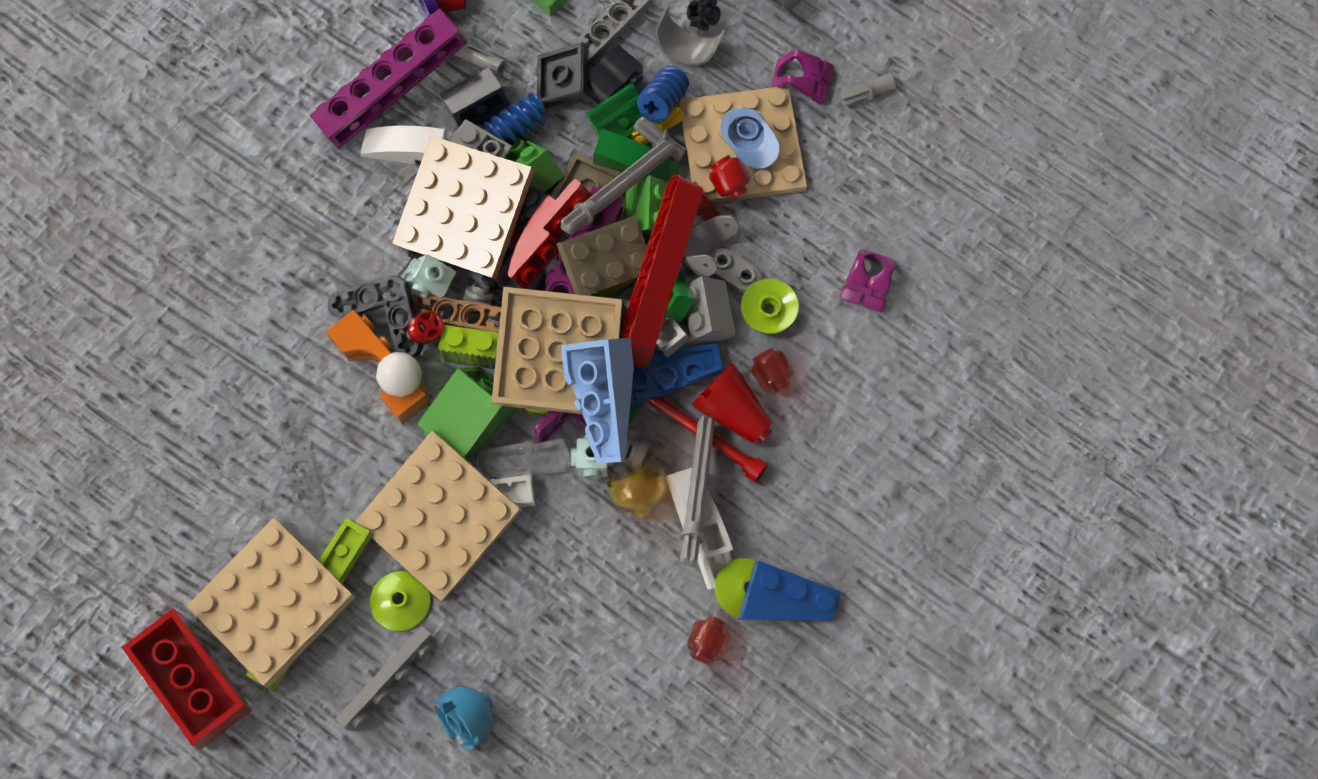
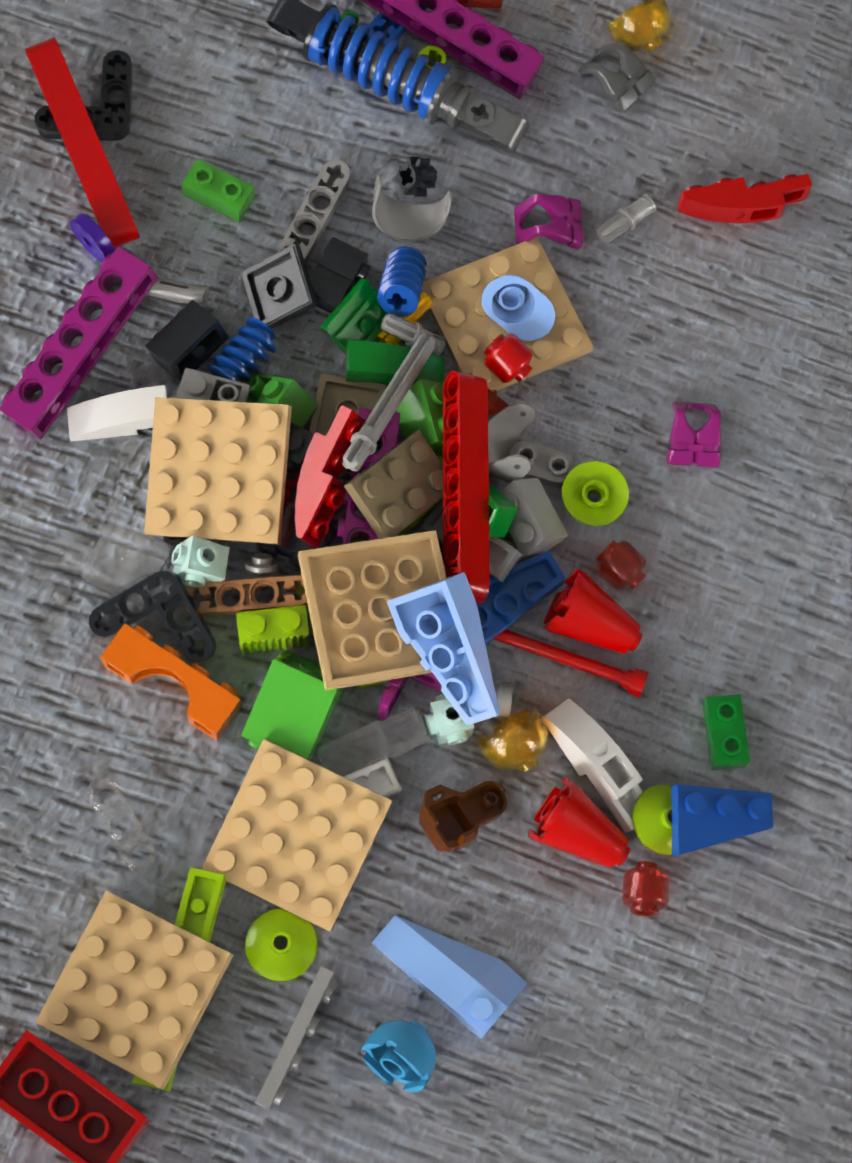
camera: 25 degrees left, 0 degrees up
white hair [376,352,422,397] -> none
red wheel [408,310,444,345] -> none
light grey axle [679,416,715,566] -> none
none -> light blue wedge [372,915,527,1039]
none -> reddish brown piece [420,781,507,852]
none -> red cone [528,777,630,868]
none -> red slope [677,174,812,223]
none -> green piece [702,694,750,770]

